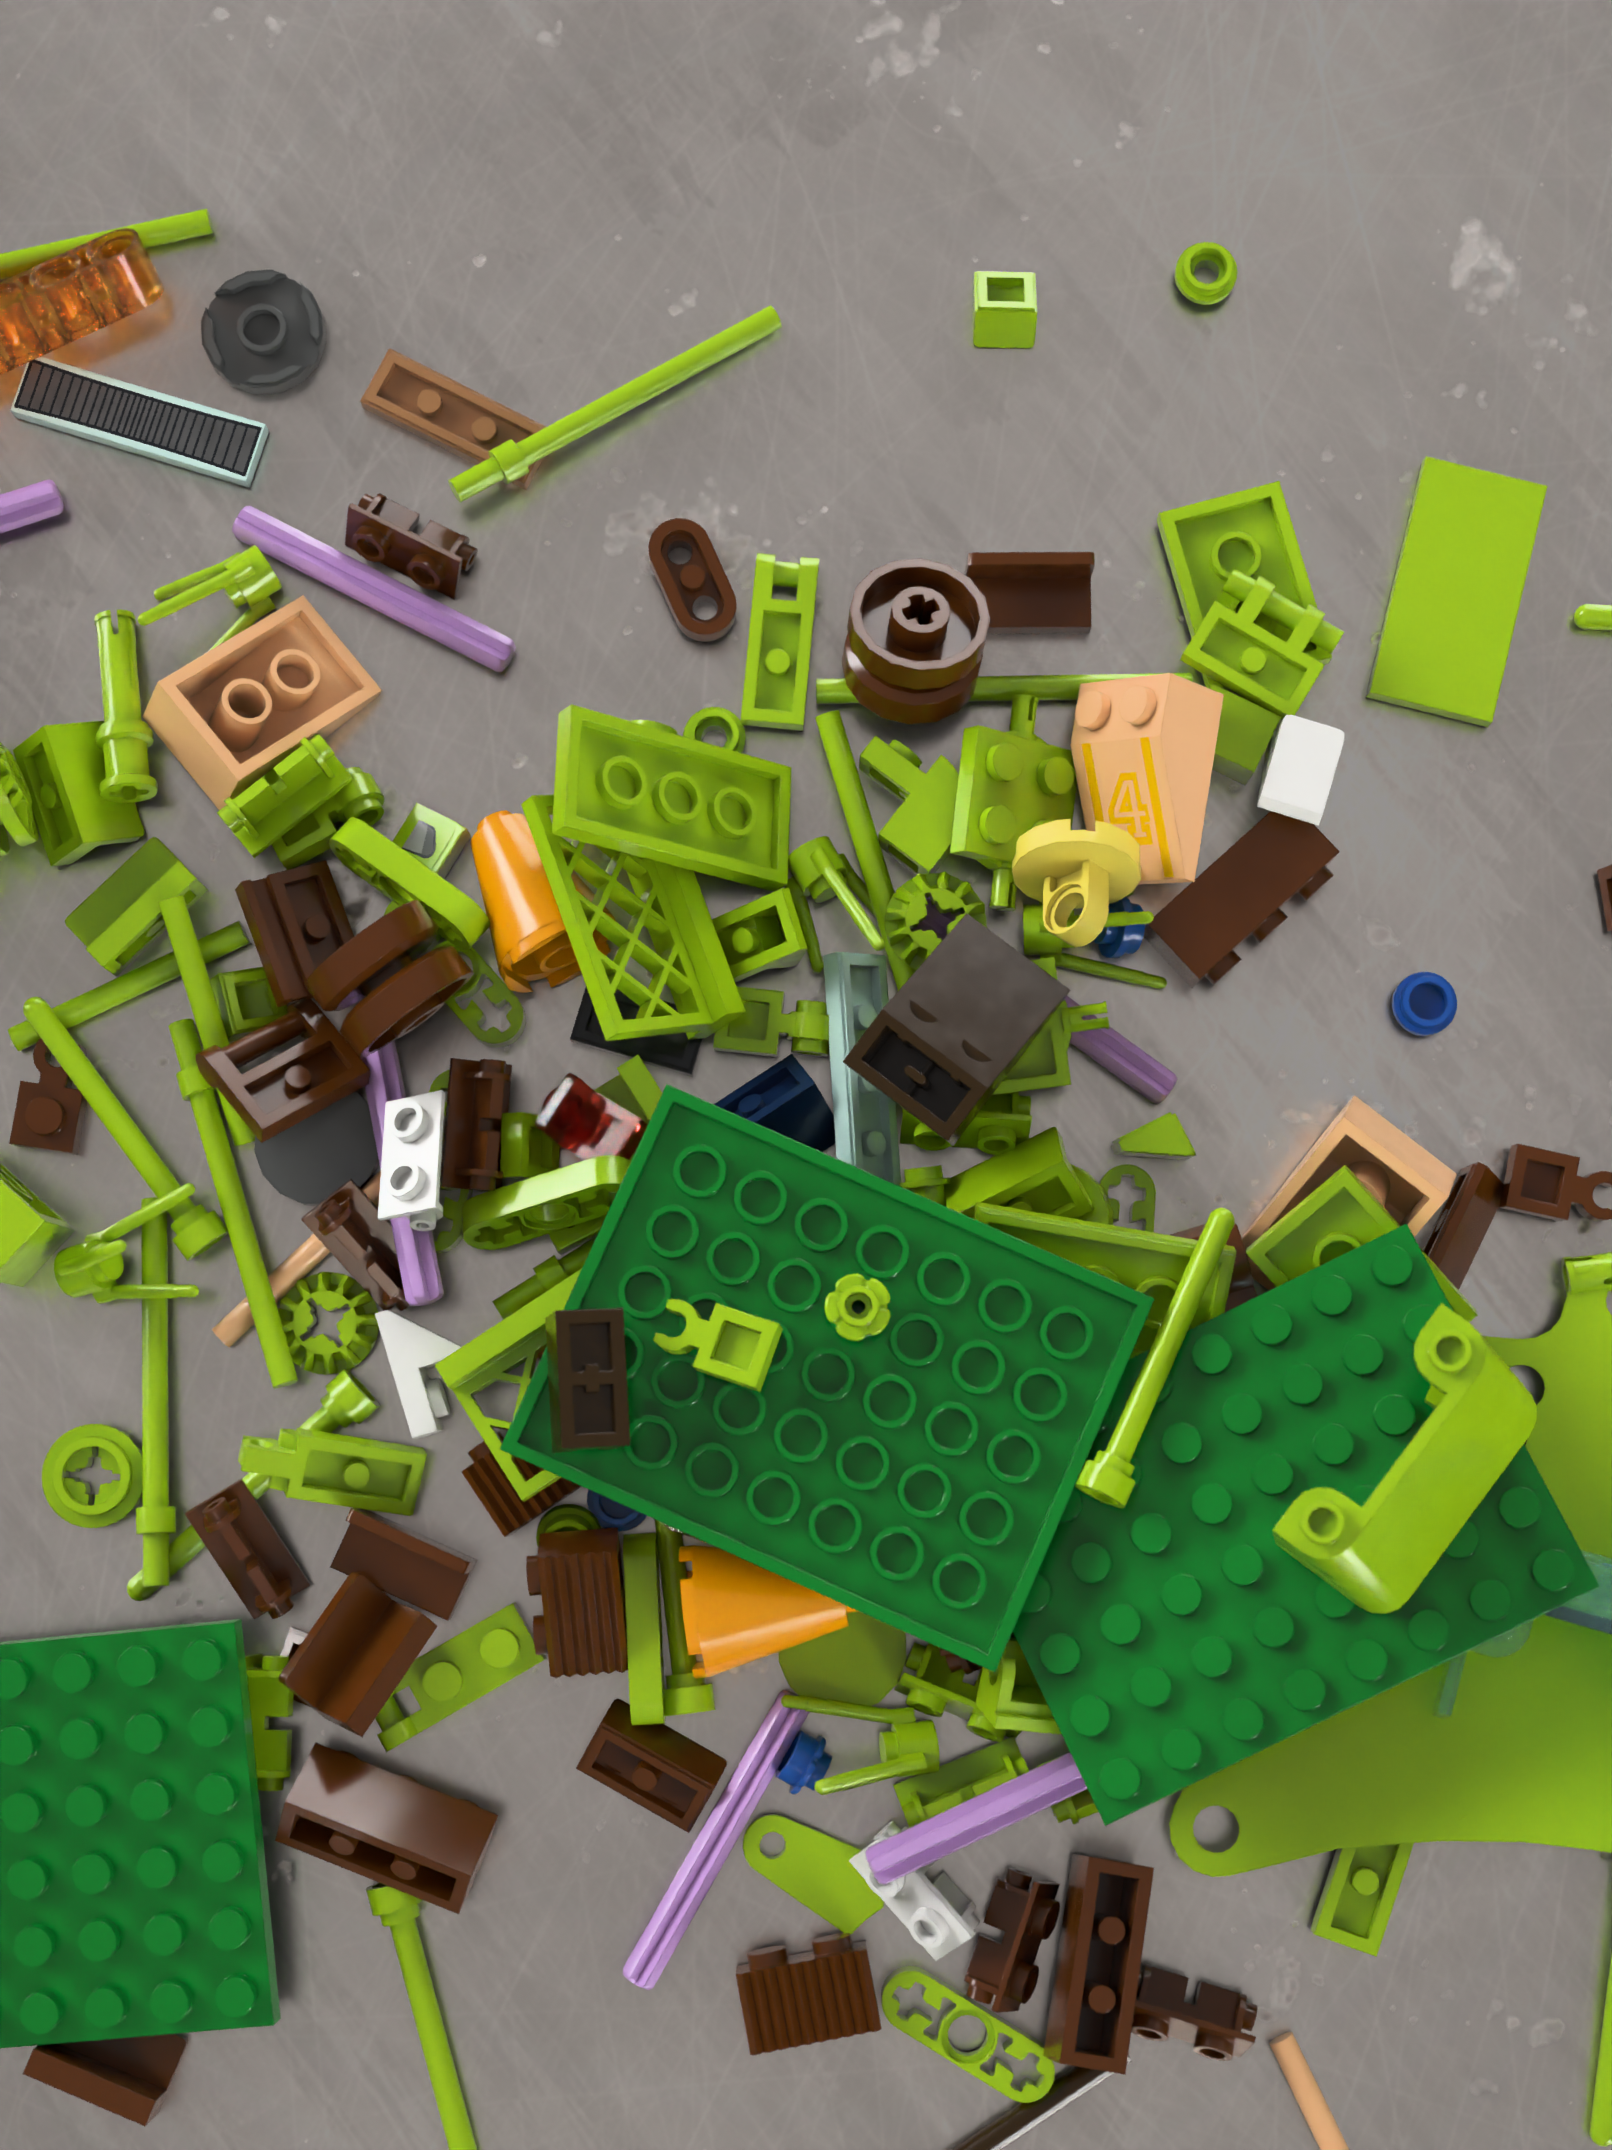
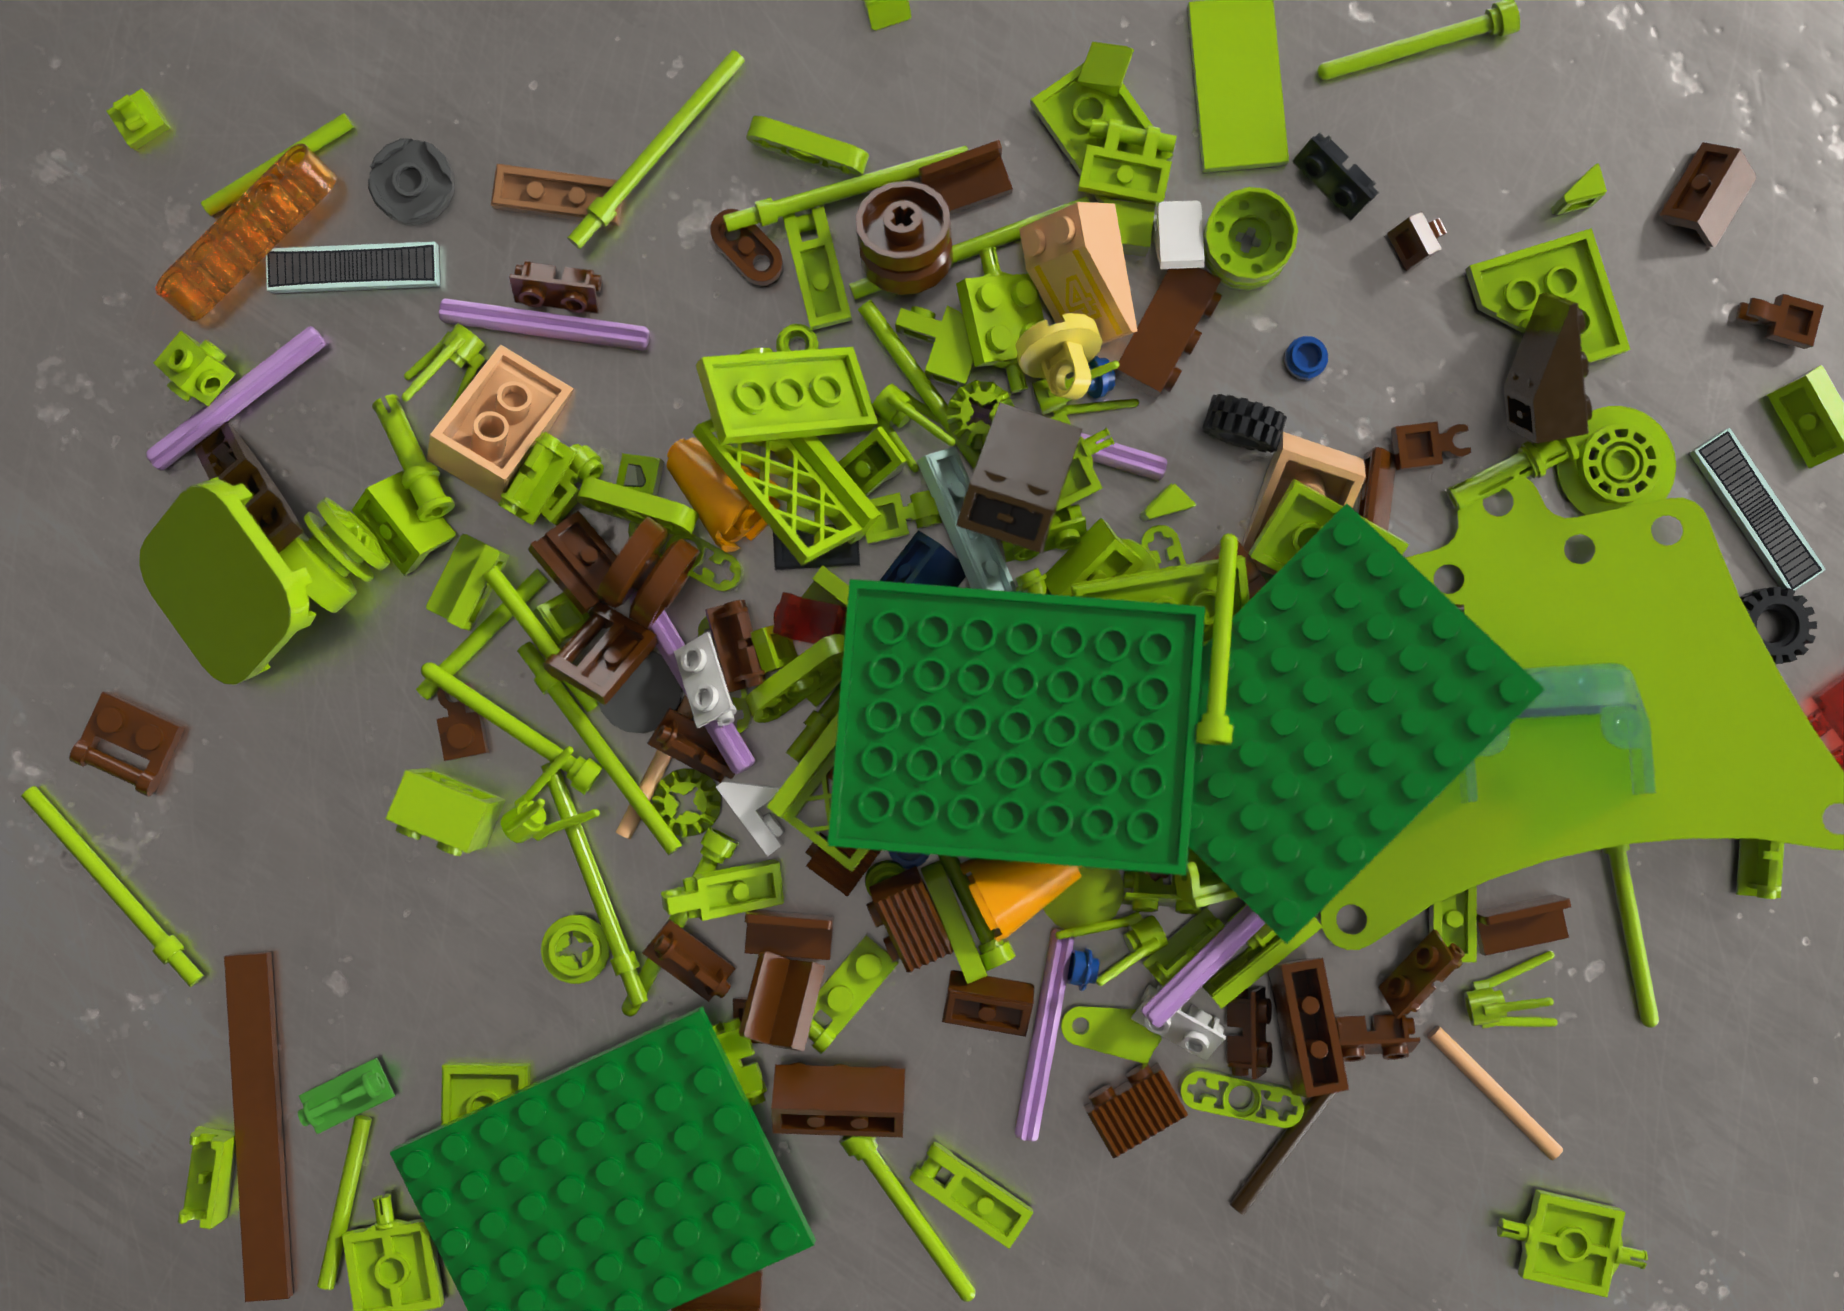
camera: 15 degrees left, 5 degrees up
dark brown hinge [546,1308,630,1453] -> none
lime plate [653,1299,783,1392] -> none
lime plate [824,1274,891,1341] -> none
lime windscreen [1273,1303,1537,1614] -> none
none -> lime bar [723,145,968,232]
none -> lime beam [746,116,869,177]
none -> lime plate [909,1141,1034,1249]
none -> lime slope [1077,41,1134,97]
none -> black tyre [1202,394,1287,453]
none -> lime tile [1202,917,1323,1009]
none -> lime wheel [1203,187,1298,291]
none -> black hinge [1292,132,1380,220]
none -> reddish brown hinge [1378,929,1465,1019]
none -> lime plant [1464,951,1558,1029]
none -> reddish brown panel [1477,894,1571,956]

